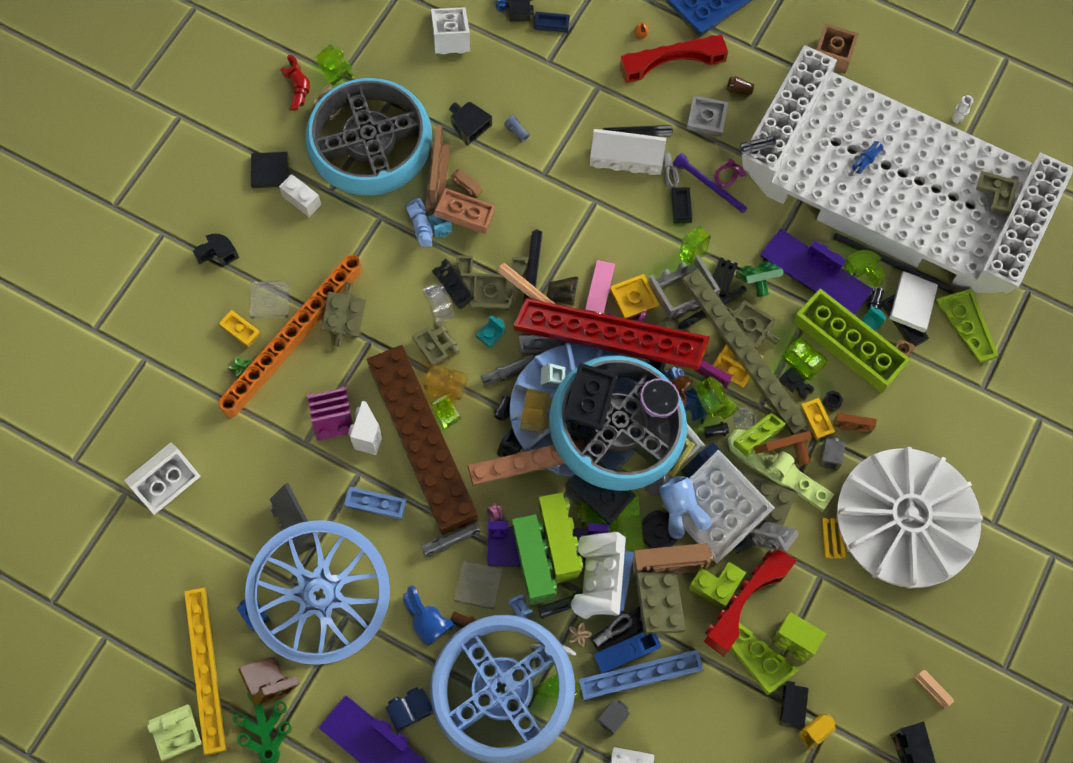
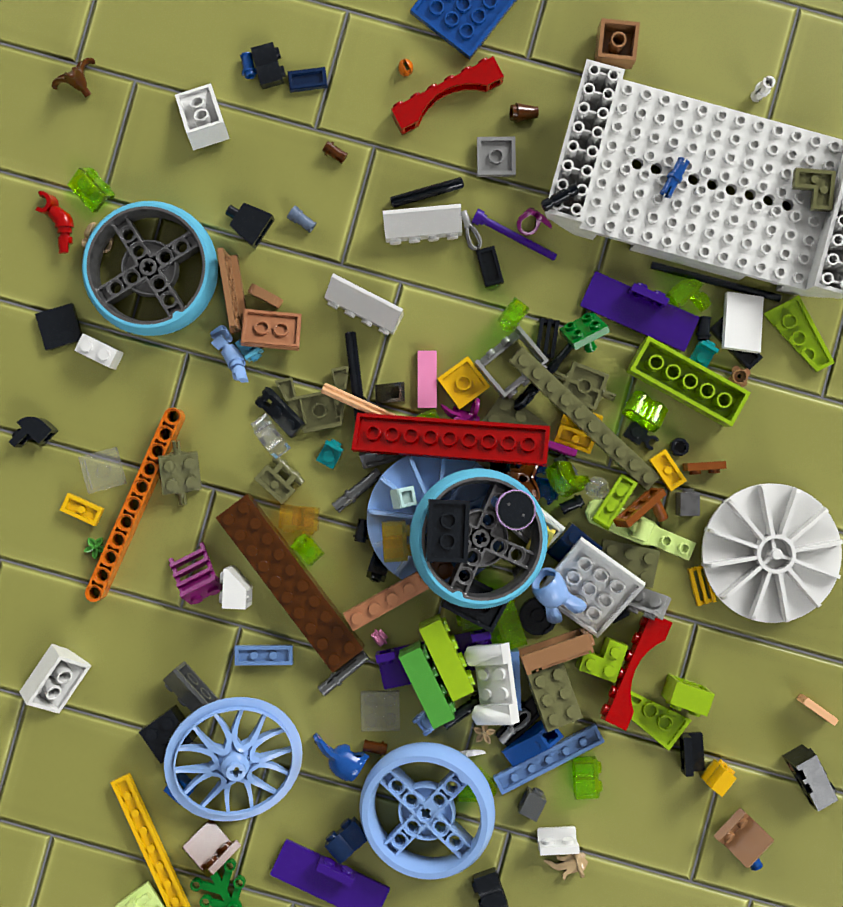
camera: 10 degrees left, 20 degrees up
none -> black brick [139,705,198,764]
none -> reddish brown pin [322,141,348,164]
none -> white slope [324,273,404,336]
none -> clear neon green brick [572,756,603,800]

